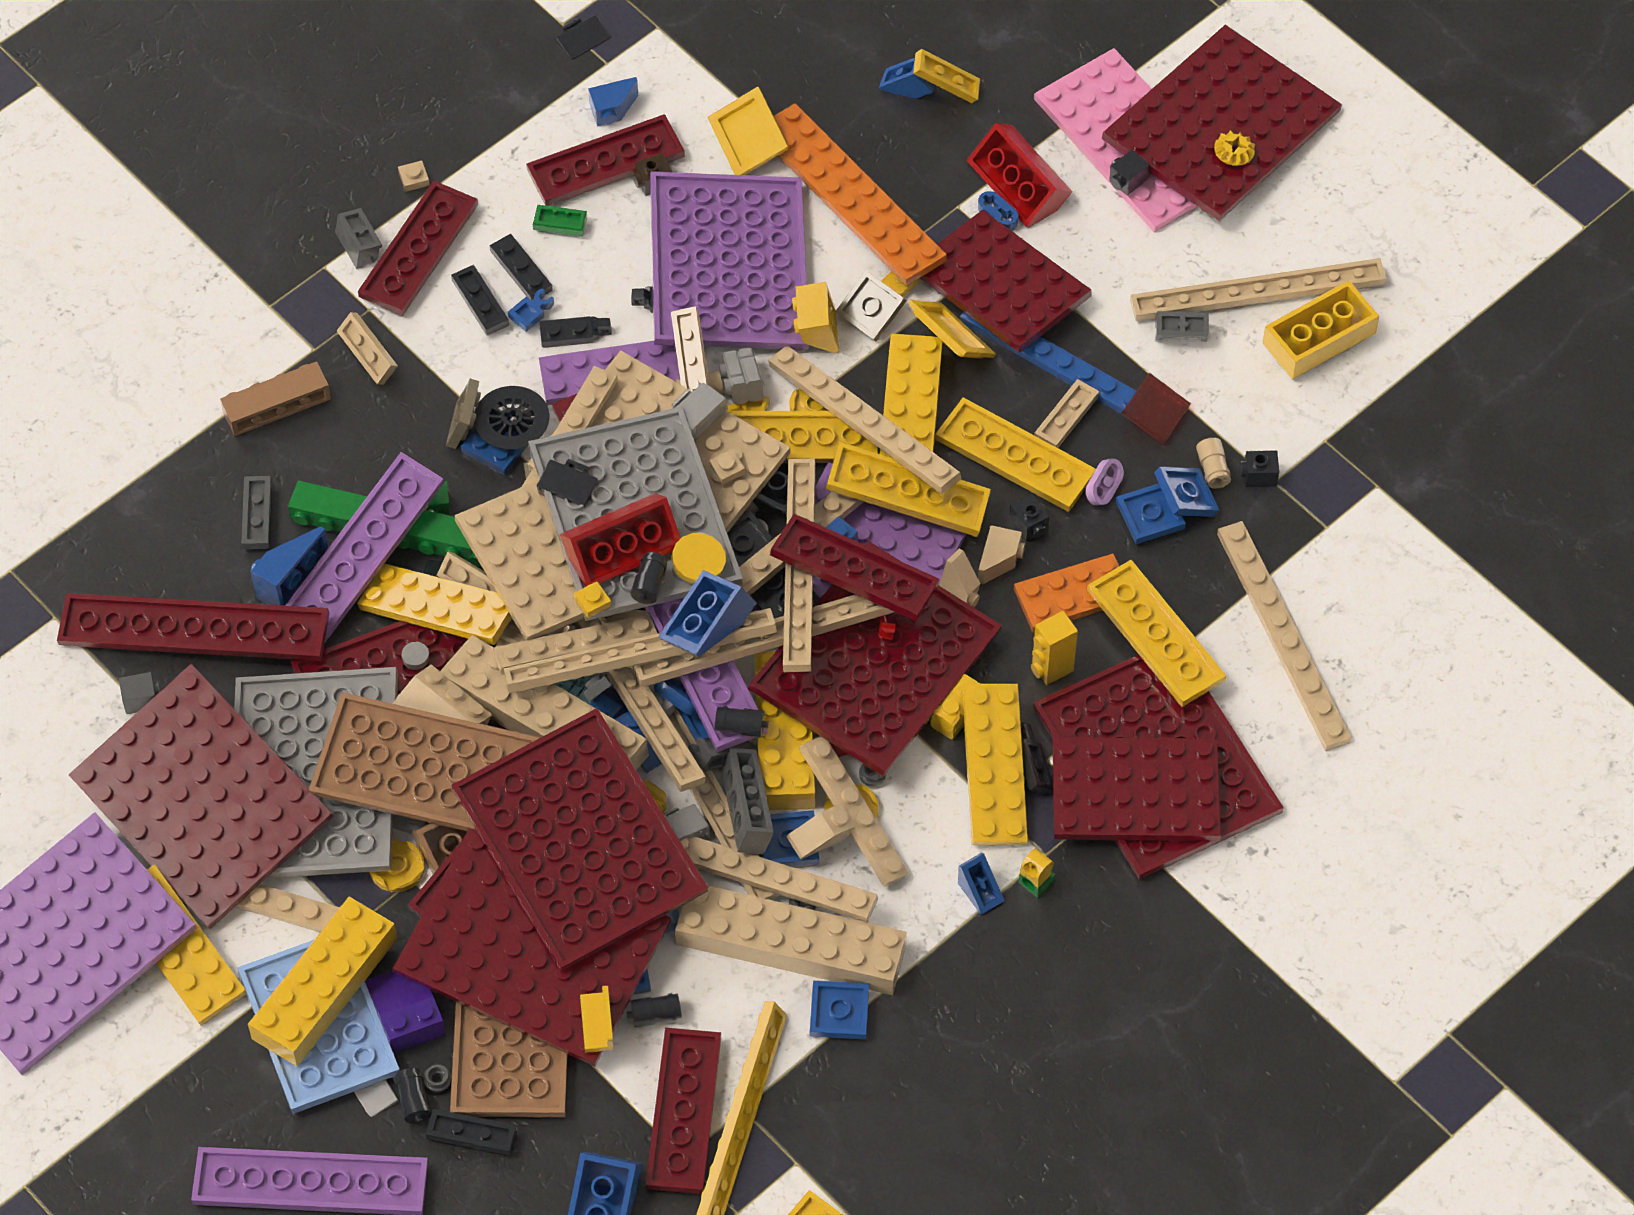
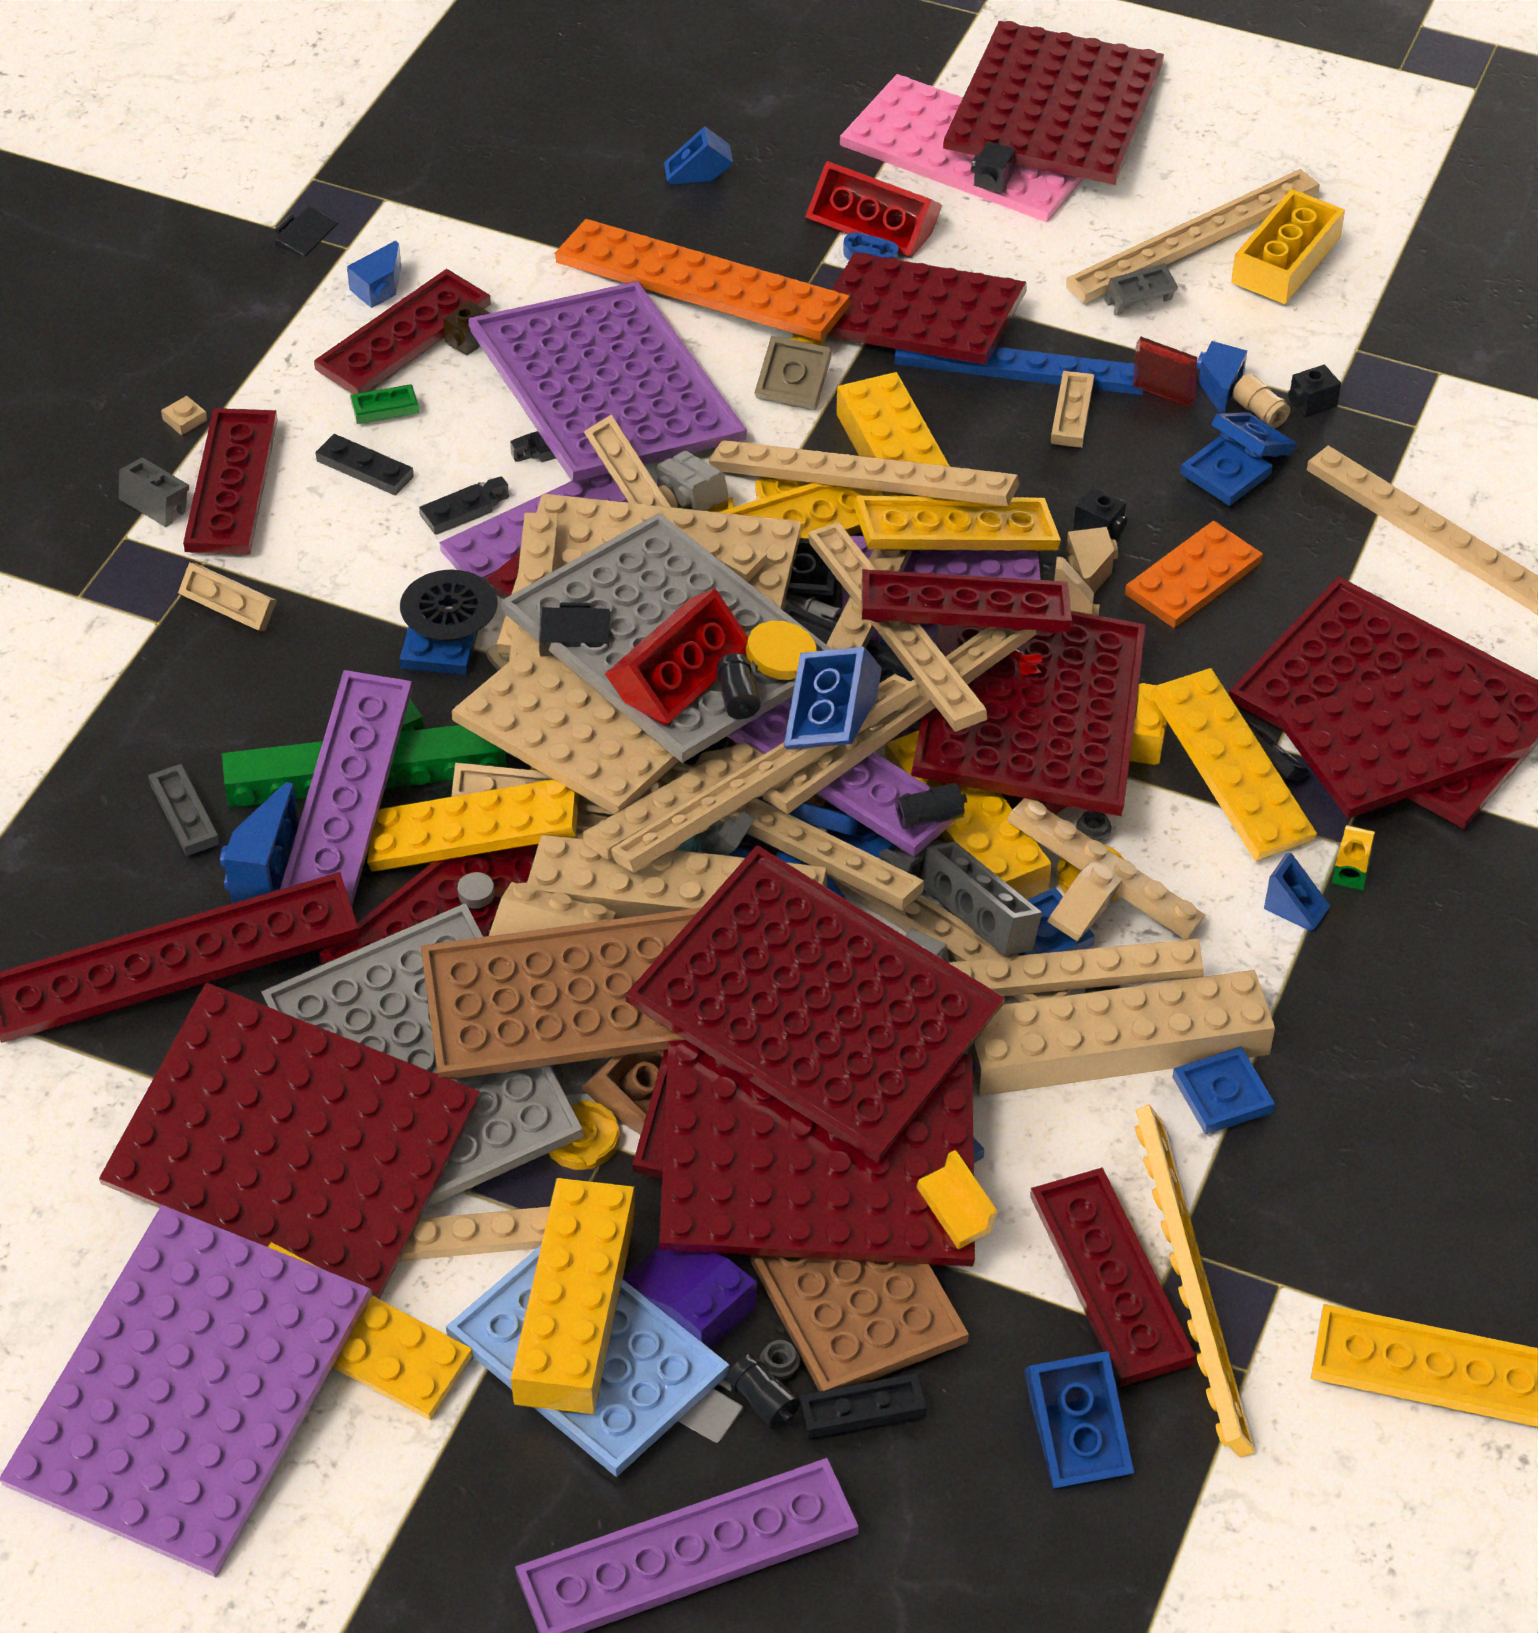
camera: 25 degrees left, 10 degrees down
dark grey brick [119,672,161,714] -> none
medium nougat brick [220,362,331,436] -> none
dark tan plate [446,378,481,449] -> none
black plate [451,264,509,336] -> none
blue plate [508,289,554,332] -> none
yellow plate [574,581,611,618] -> none
black piece [626,993,682,1028] -> none
light grey piece [672,382,728,441] -> none
yellow piece [707,87,789,175] -> none
yellow slope [792,282,839,353] -> none
yellow piece [908,300,996,358] -> none
yellow plate [913,49,980,103] -> none
yellow plate [935,398,1096,512] -> none
yellow brick [1031,611,1078,686] -> none
lavender plate [1086,459,1124,506] -> none
yellow plate [1087,560,1227,707] -> none
yellow gear [1214,130,1255,166] -> none
none -> light grey axle [786,592,843,624]
none -> blue slope [1196,341,1247,413]

